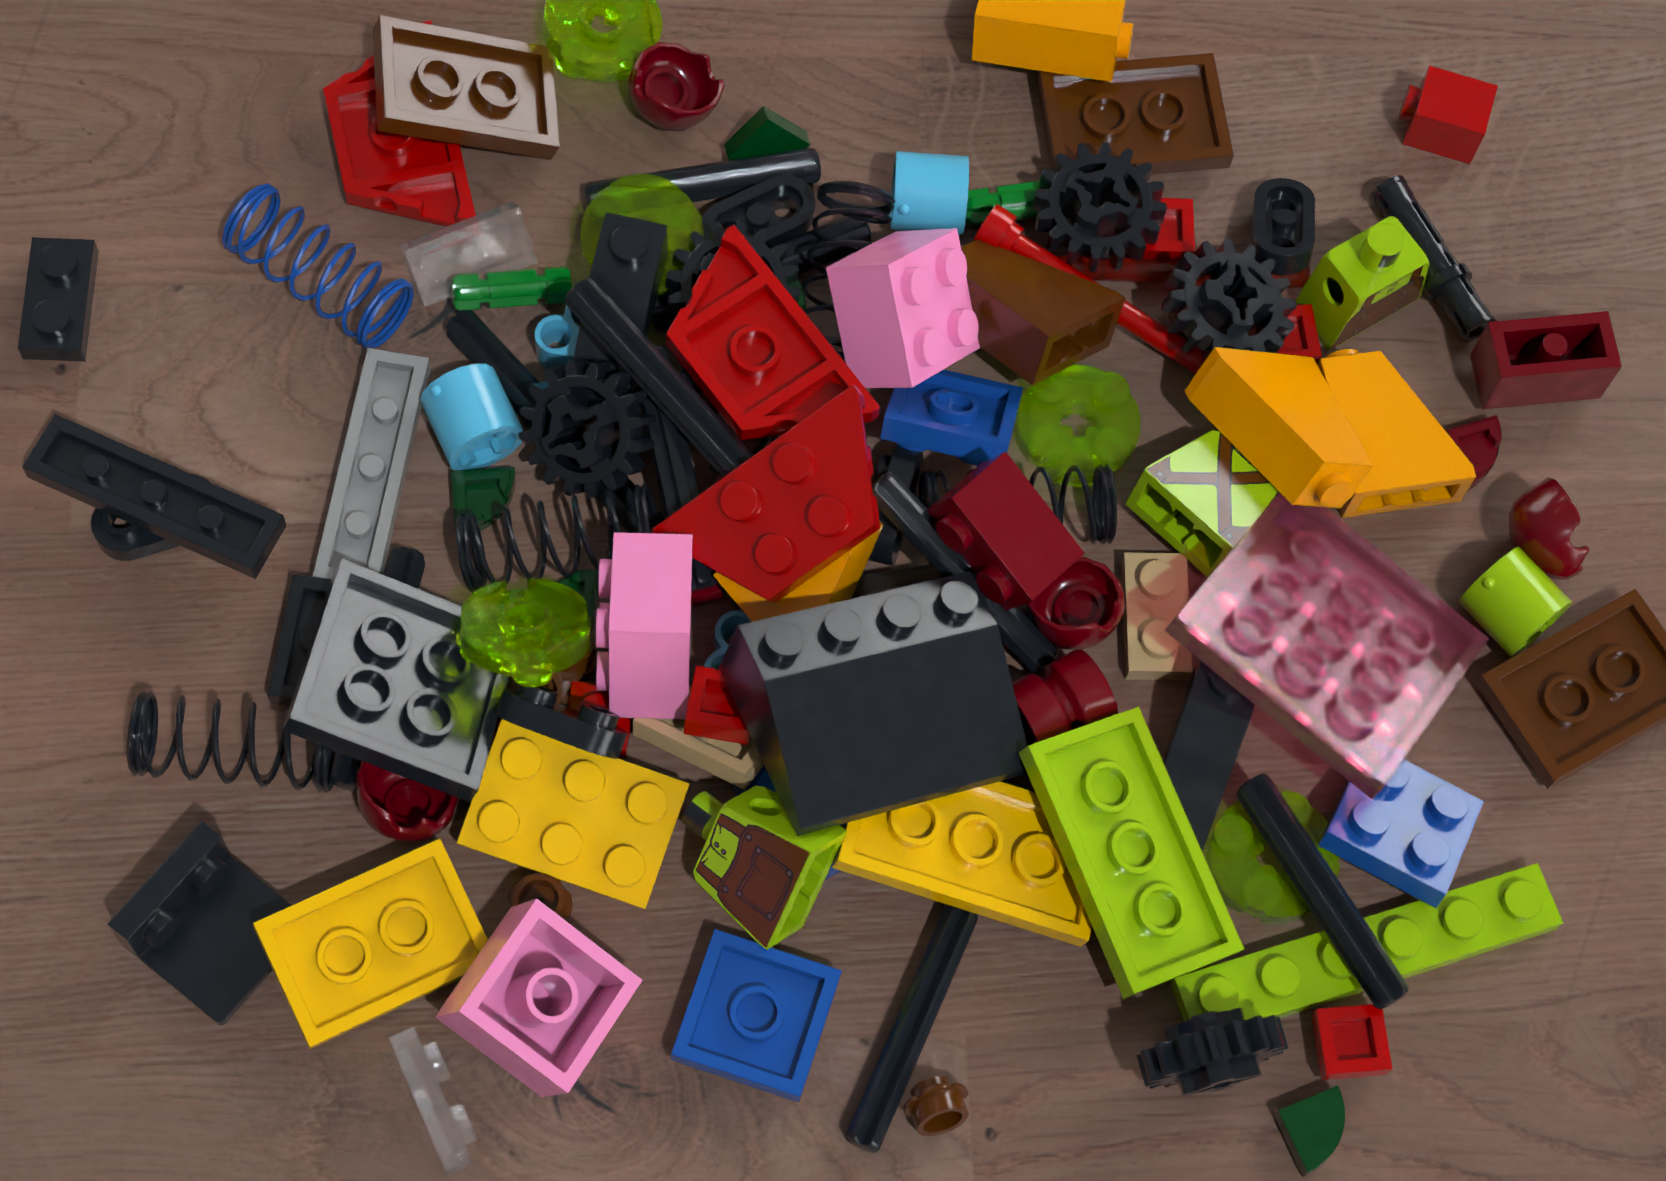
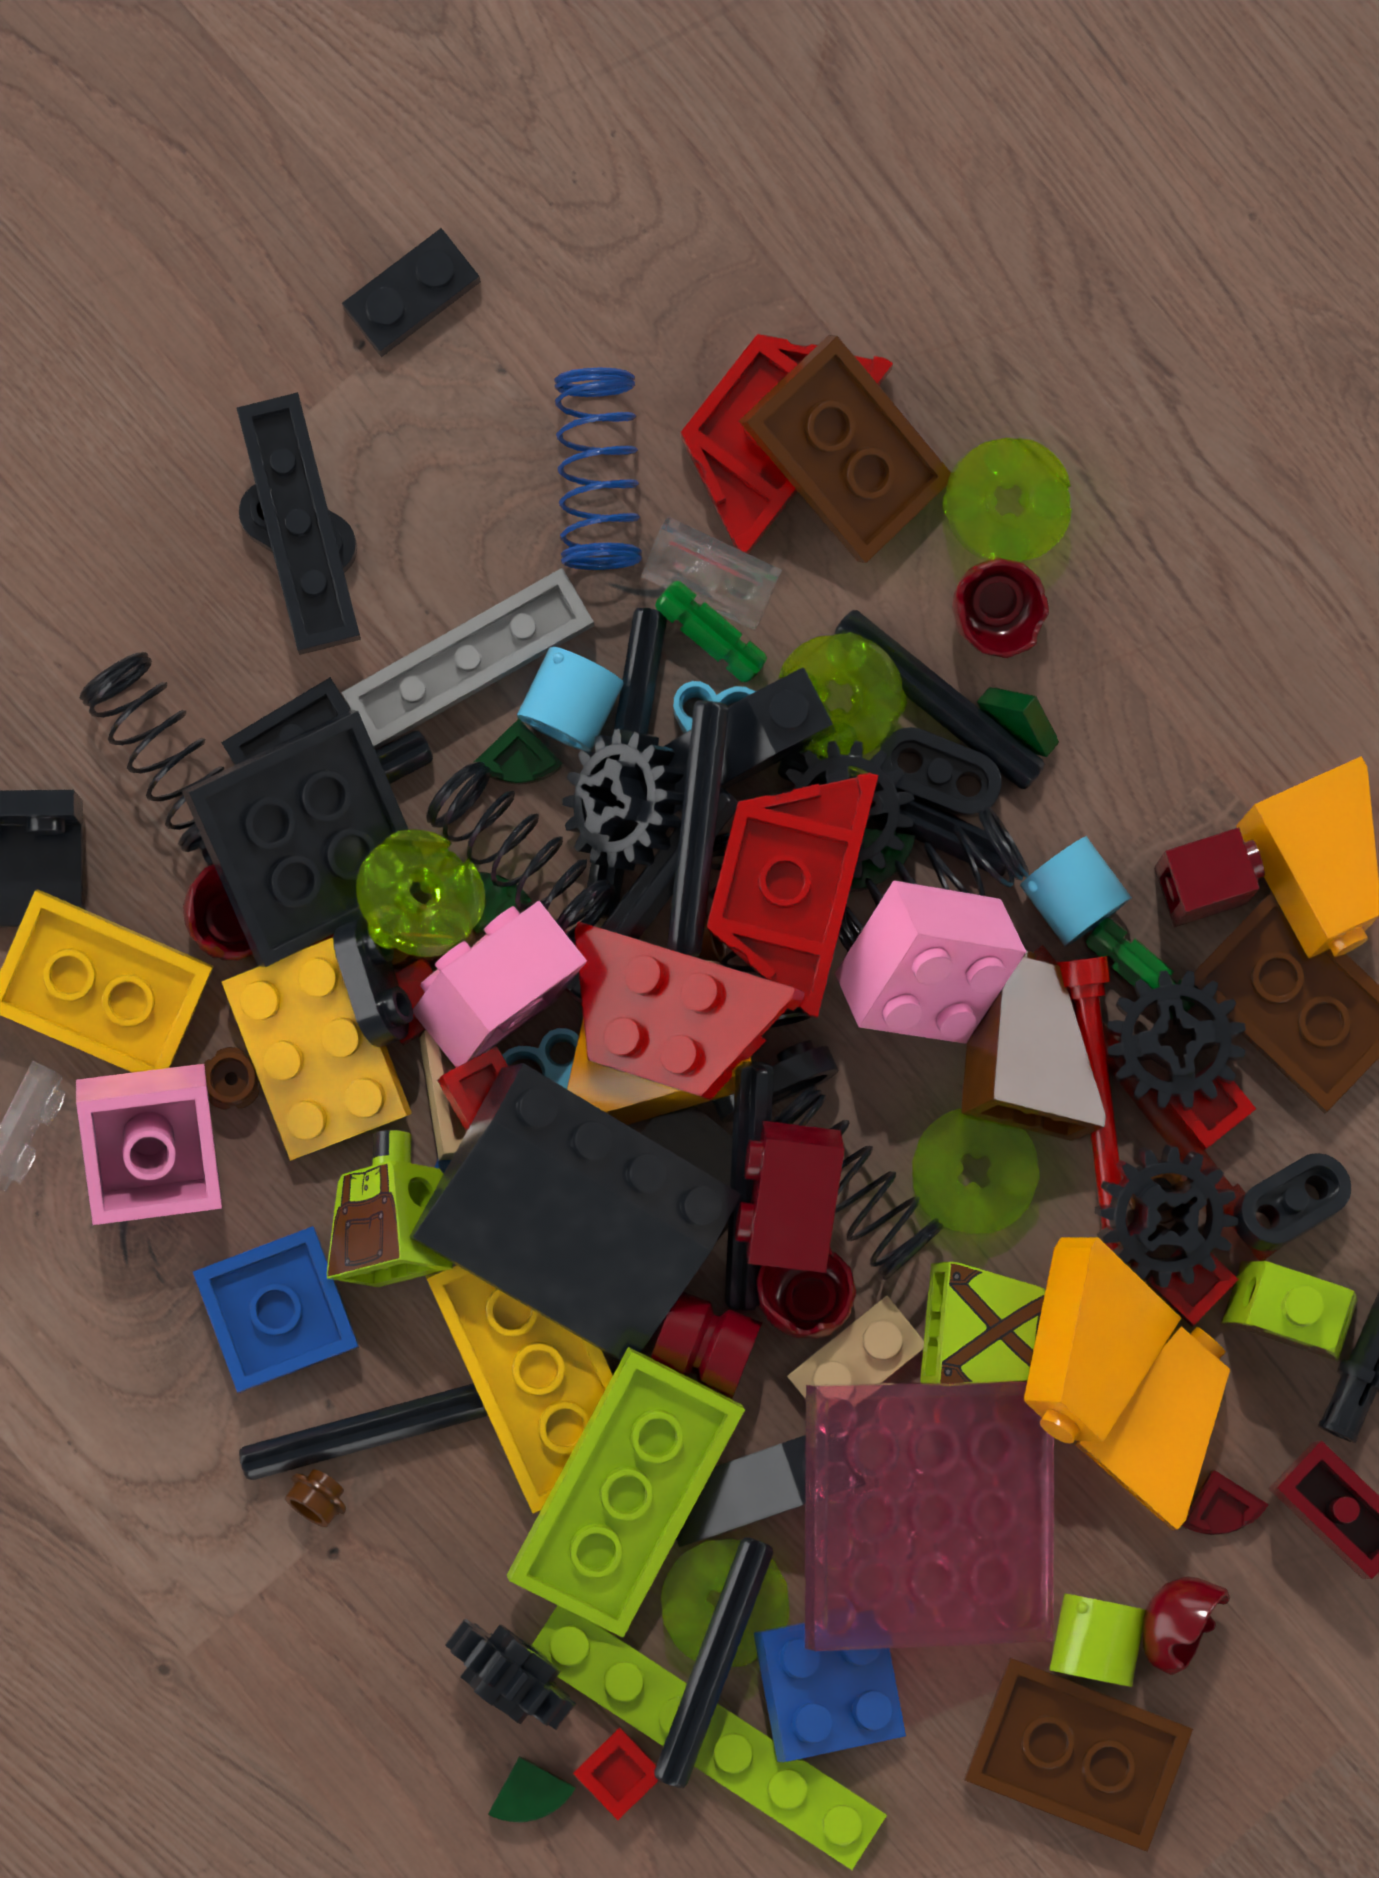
camera: 60 degrees right, 15 degrees up
blue plate [880,369,1023,466] -> none
none -> dark red brick [1154,827,1265,927]

